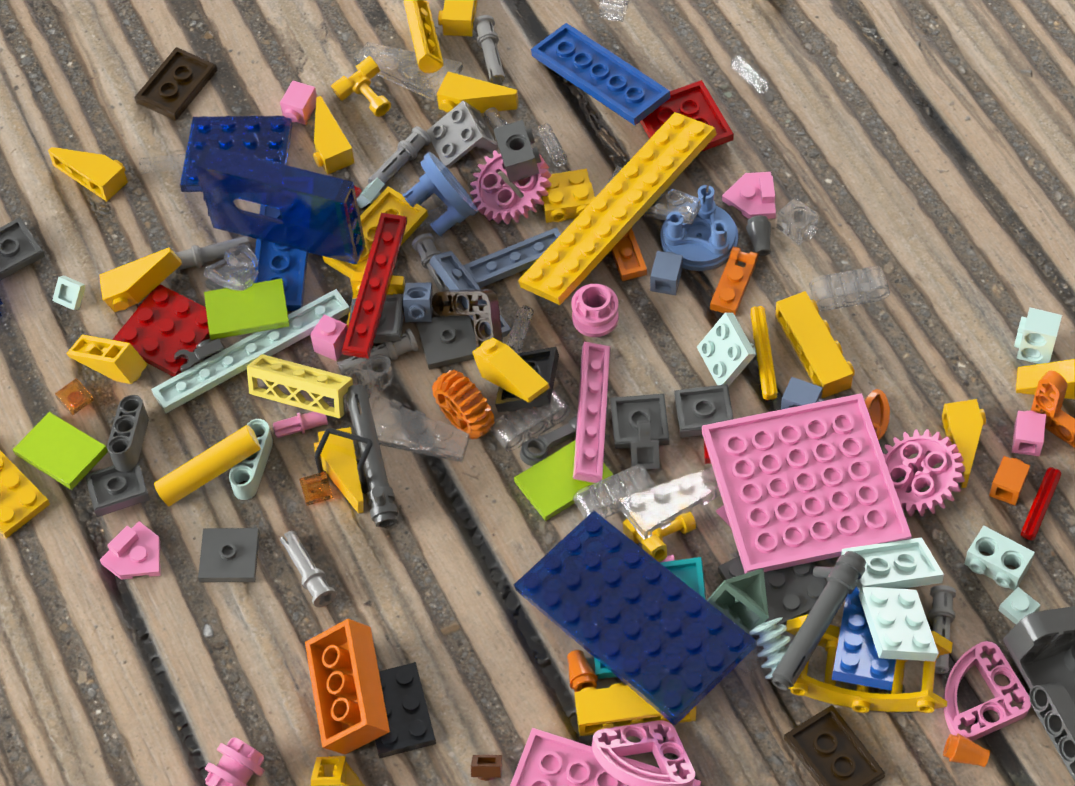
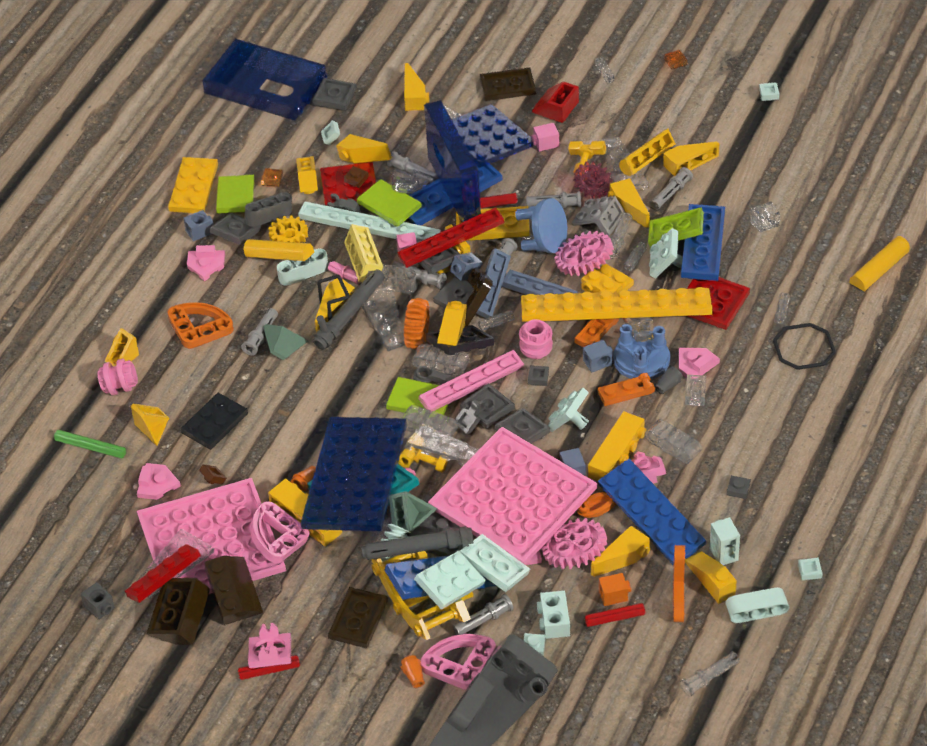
camera: 50 degrees right, 10 degrees down
dark grey plate [198,528,260,582] -> none
clear orange plate [299,471,333,506] -> none
orange brick [305,619,390,755] -> none
yellow slope [313,96,355,175] -> none
light aqua plate [354,177,385,209] -> none
dark grey brick [493,120,541,183] -> none
yellow axle [750,306,778,400] -> none
bright pink brick [1012,411,1046,457] -> none
none -> yellow slope [105,328,139,366]
none -> orange beam [167,302,234,349]
none -> sand blue brick [183,210,213,241]
none -> sand green slope [263,324,308,360]
none -> yellow gear [269,215,308,243]
none -> reddish brown plate [344,166,369,188]
none -> dark grey plate [528,365,549,386]
none -> red slope [532,81,579,123]
none -> clear pink gear [573,161,613,199]
none -> blue plate [598,459,706,566]
none -> bright pink plate [631,451,666,484]
none -> lime tile [648,207,704,248]
none -> light aqua plate [649,228,683,278]
none -> dark grey plate [727,475,751,499]
none -> black piece [773,323,836,370]

